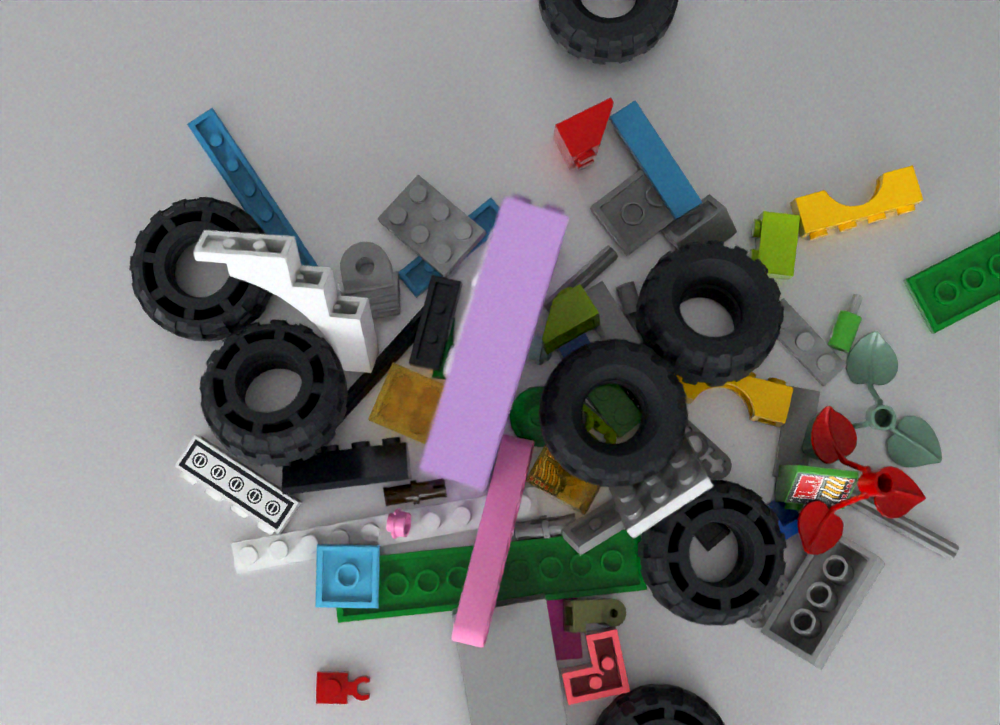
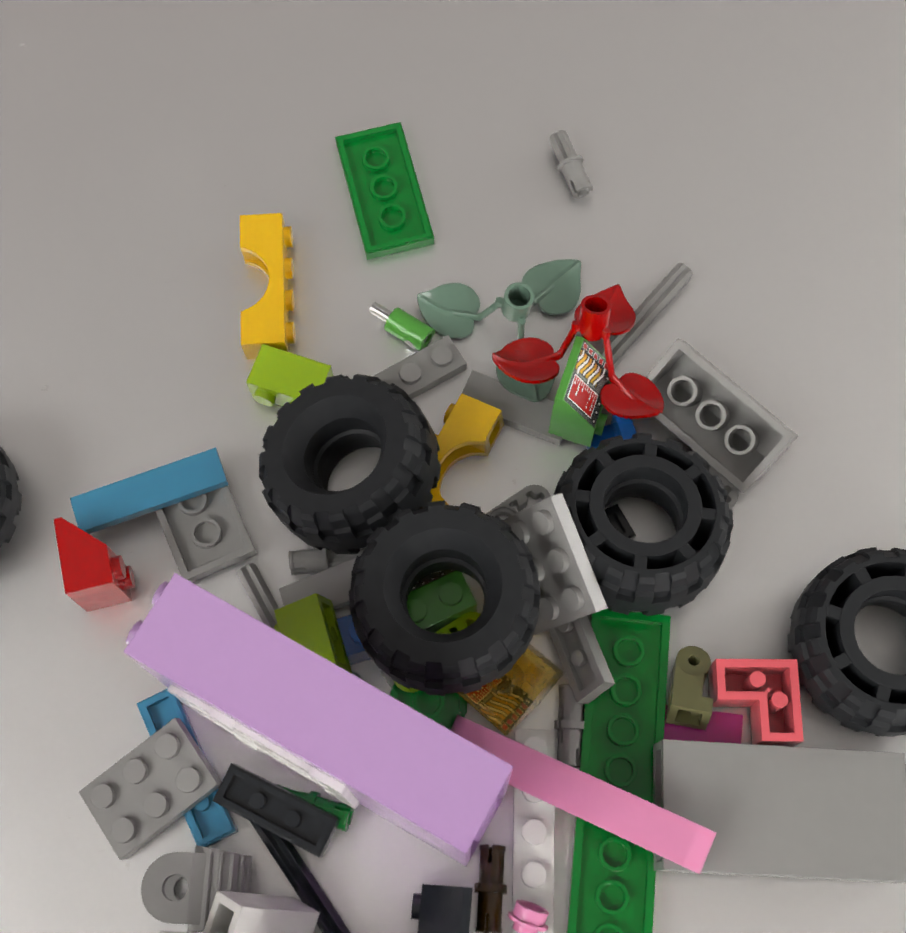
camera: 75 degrees left, 15 degrees down
clear yellow brick [368,363,445,444] -> none
light grey panel [662,194,737,250] -> none

